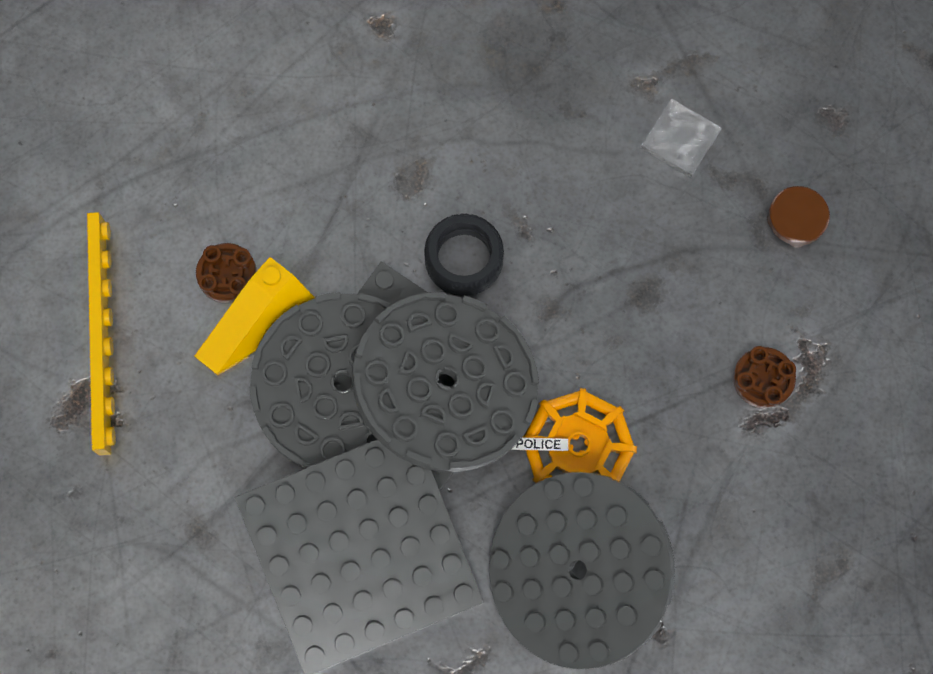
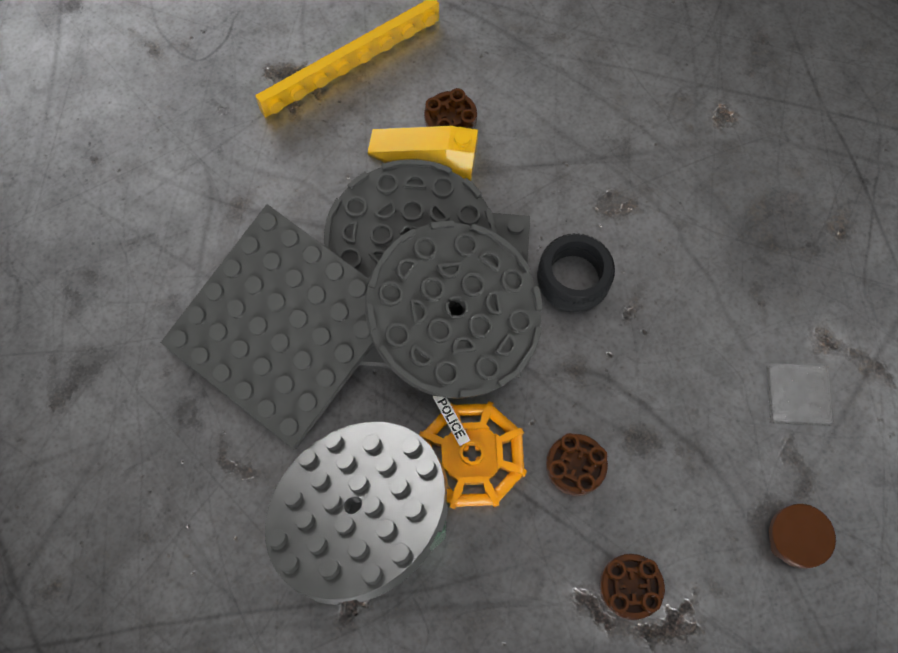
camera: 60 degrees right, 5 degrees down
none -> reddish brown tile [546,433,608,496]

